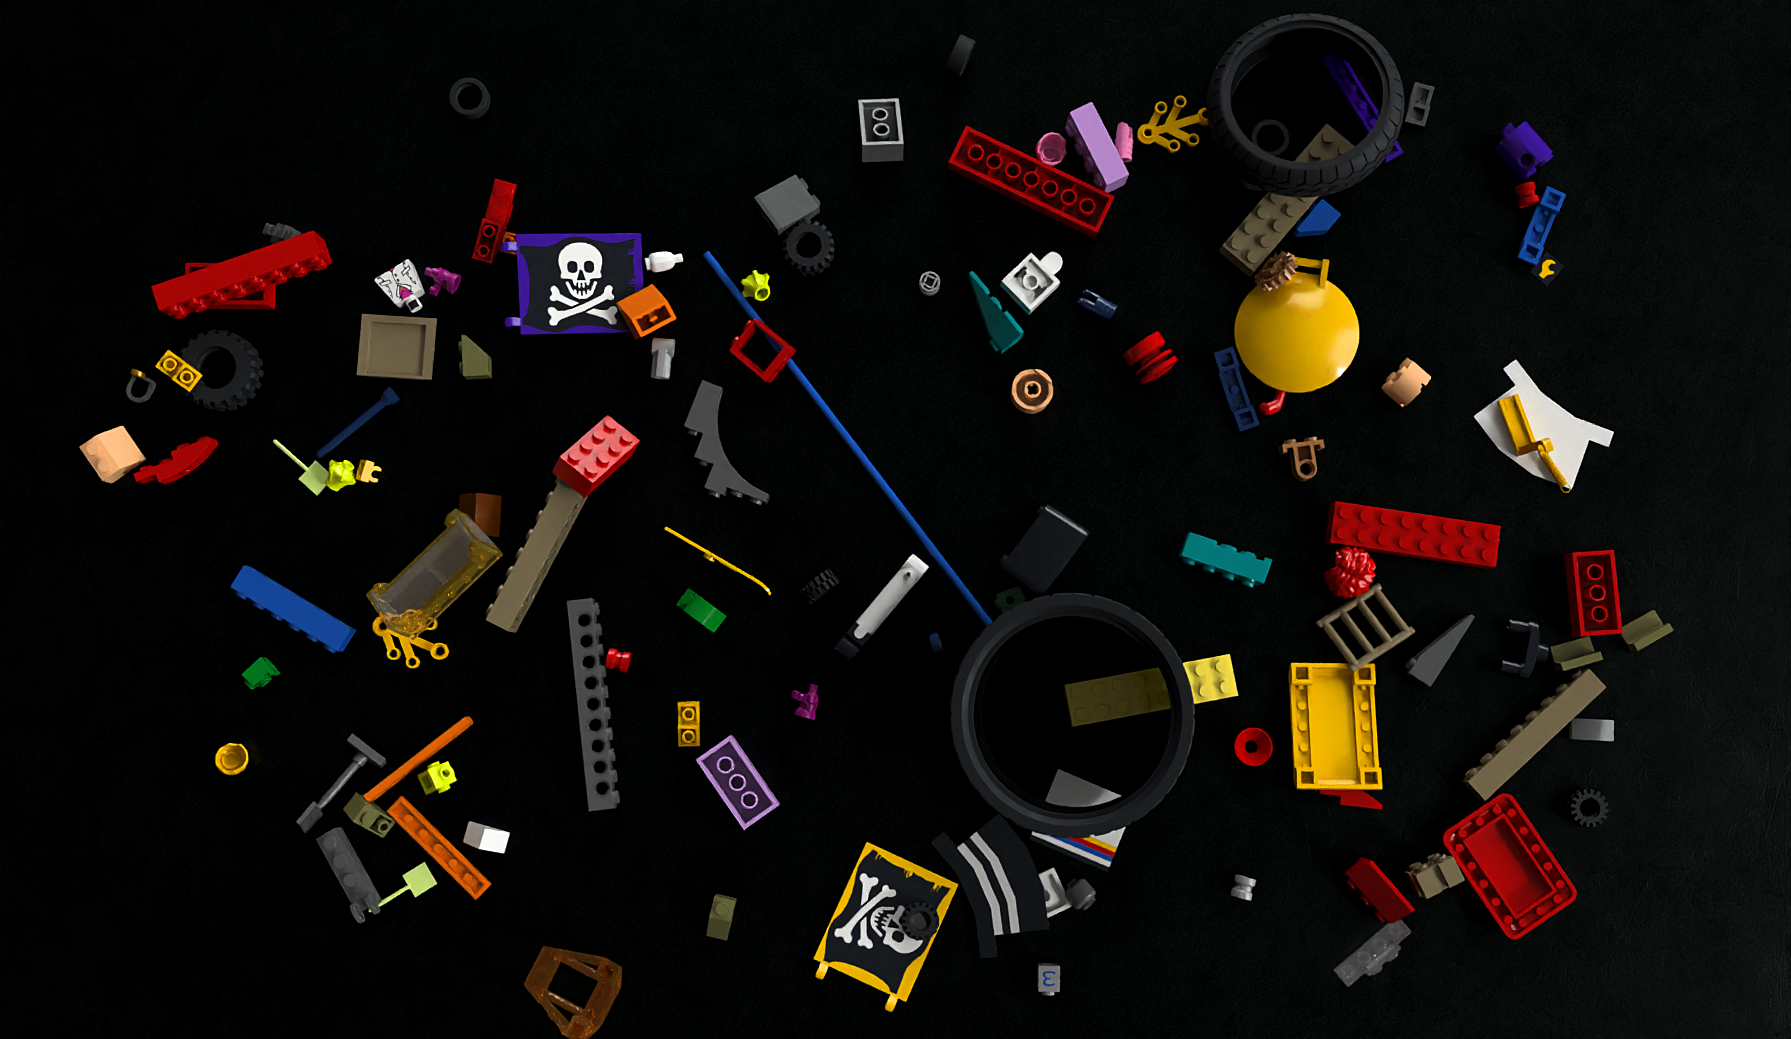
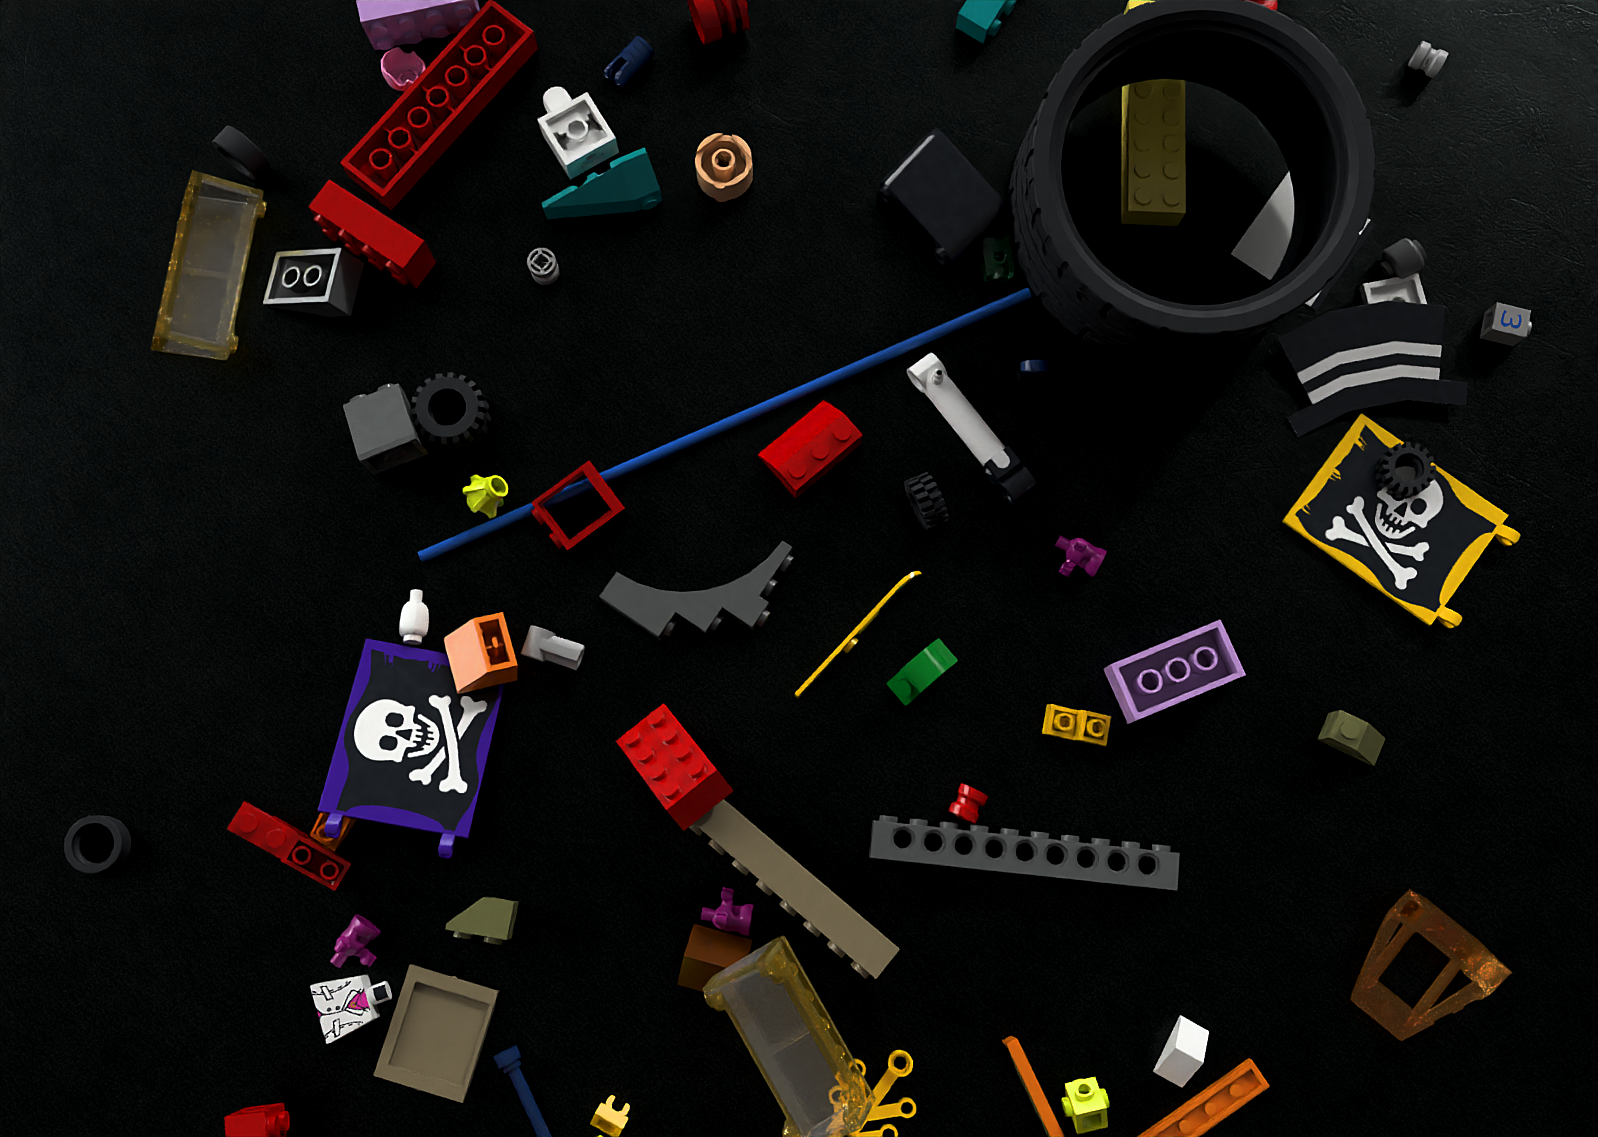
camera: 75 degrees left, 5 degrees down
none -> clear windscreen [151,170,267,360]
none -> red brick [308,180,436,289]
none -> magenta piece [701,887,754,936]
none -> red slope [758,400,863,499]

